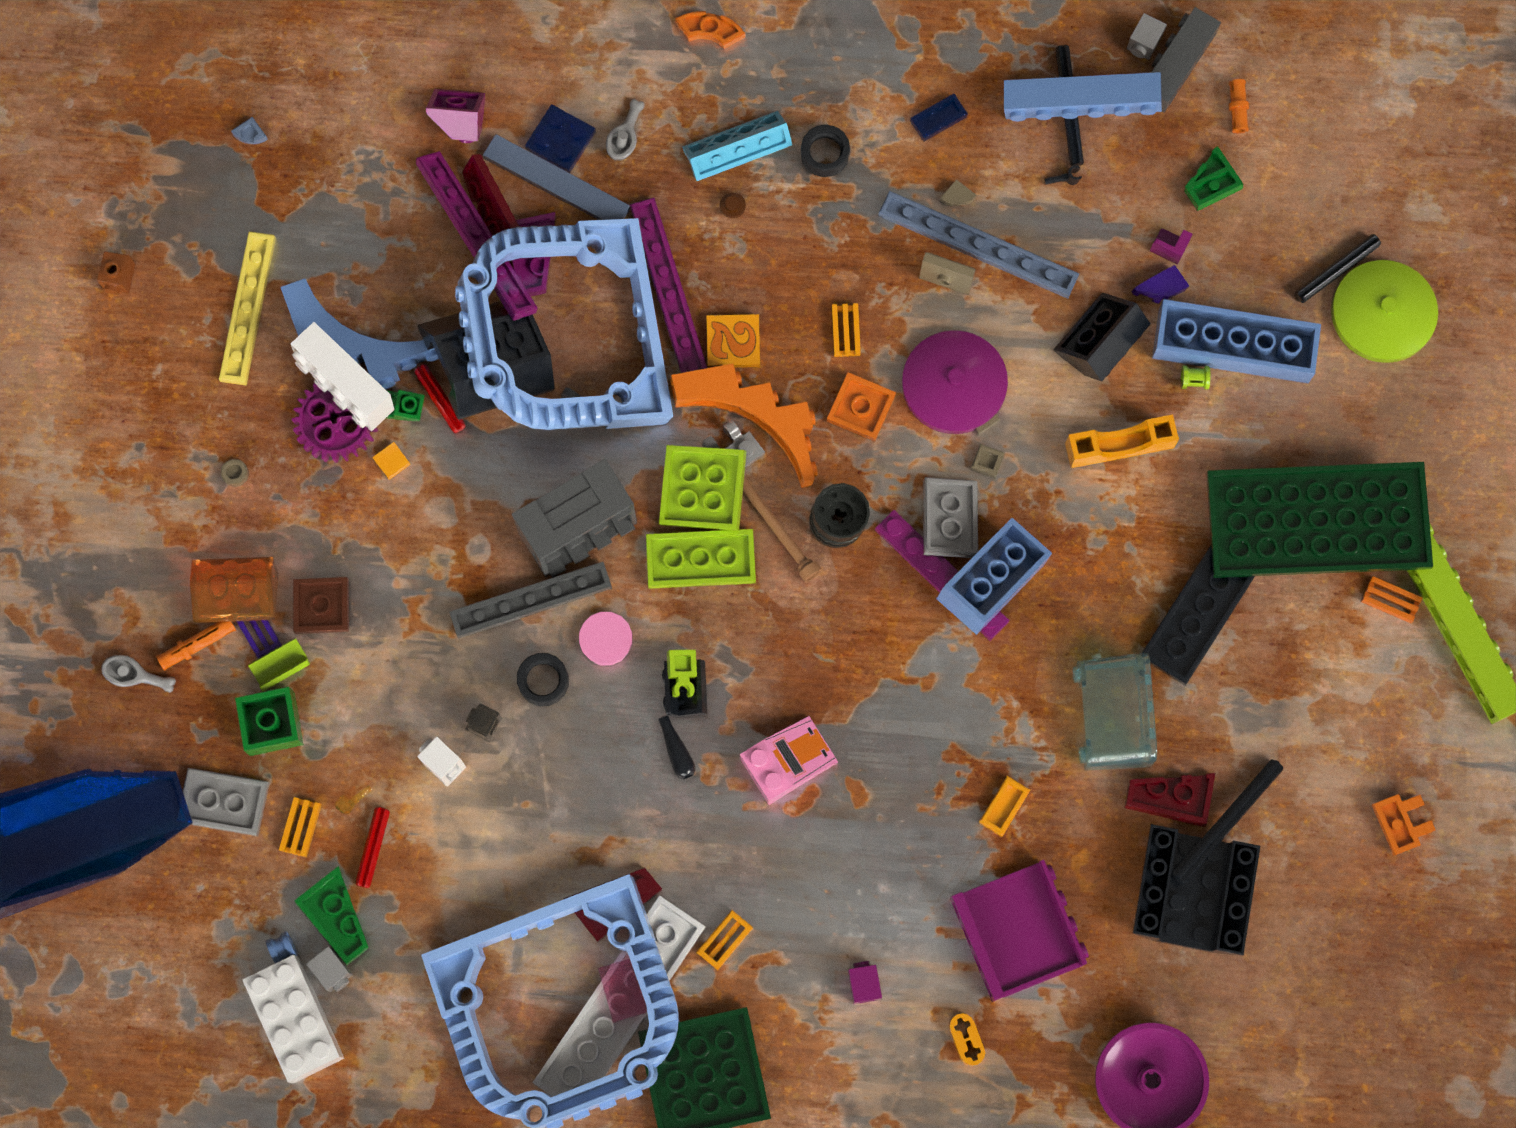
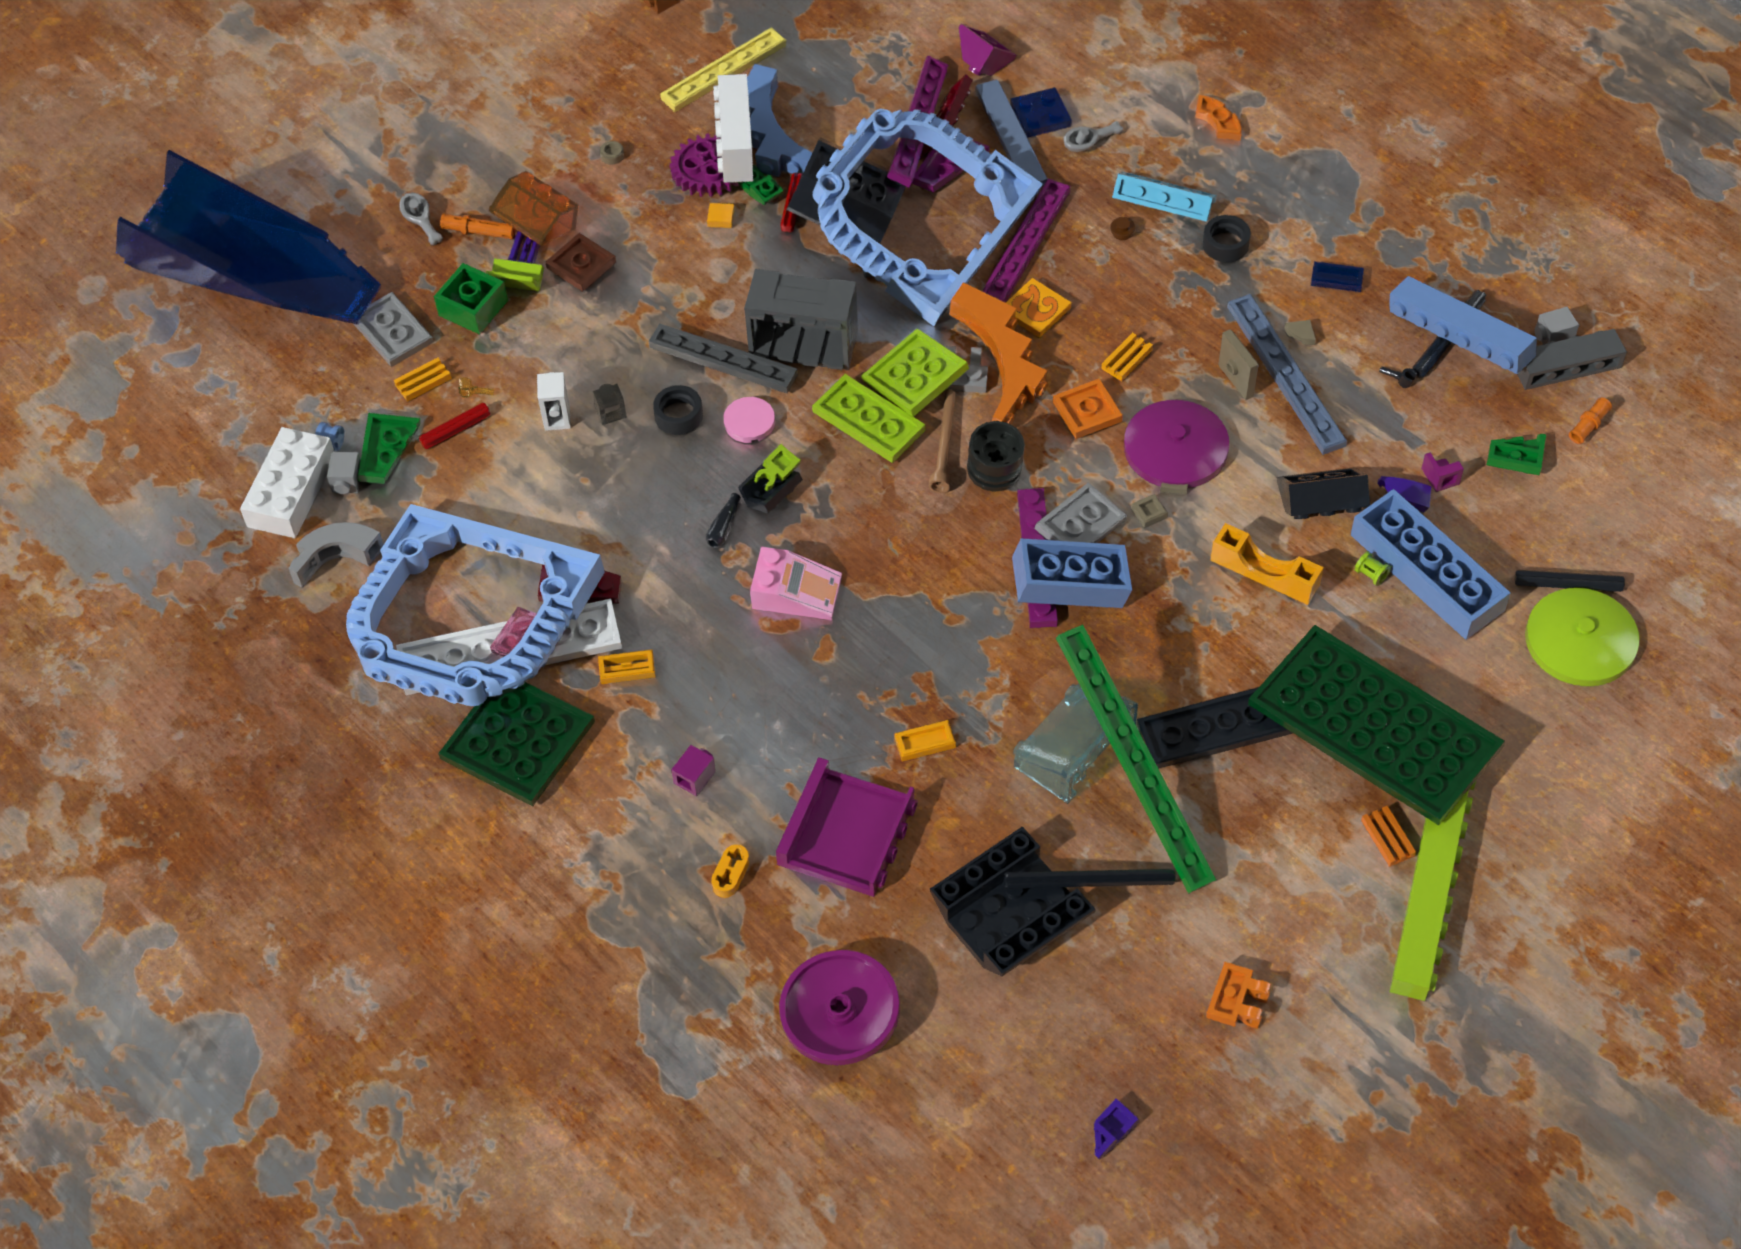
camera: 45 degrees right, 20 degrees down
dark red wing [1124,773,1216,827] -> none
none -> light grey arch [288,522,384,588]
none -> green plate [1056,625,1216,894]
none -> dark purple slope [1094,1099,1140,1160]

